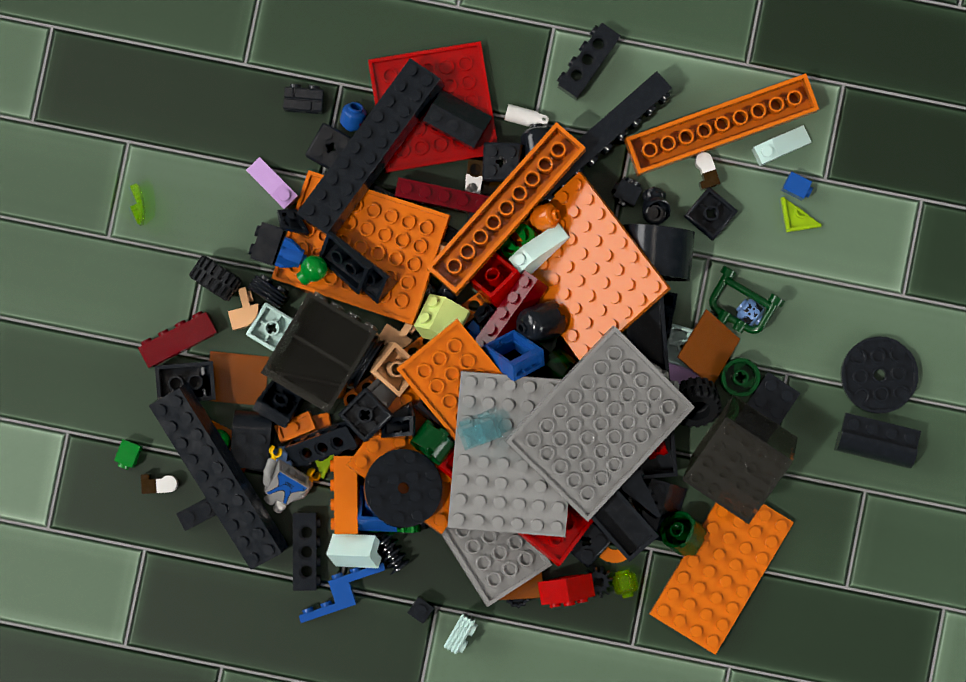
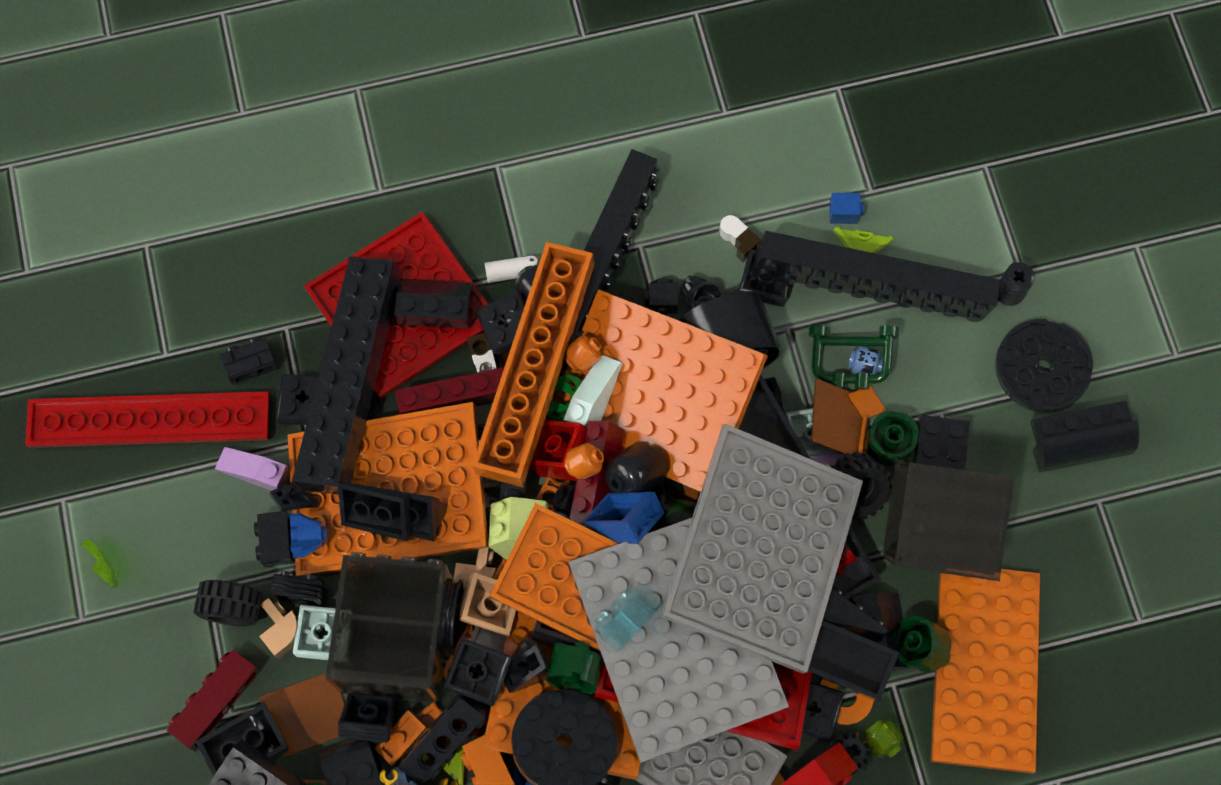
camera: 25 degrees left, 15 degrees down
green piece [297,255,327,285] -> none
blue head [340,102,367,131] -> none
black brick [557,23,621,100] -> none
orange brick [624,74,819,176] -> none
light aqua slope [752,125,812,167] -> none
none -> red plate [25,392,270,448]
none -> orange head [565,443,604,480]
none -> black piece [752,231,1000,322]
none -> orange piece [848,385,886,453]
none -> black piece [998,262,1035,306]

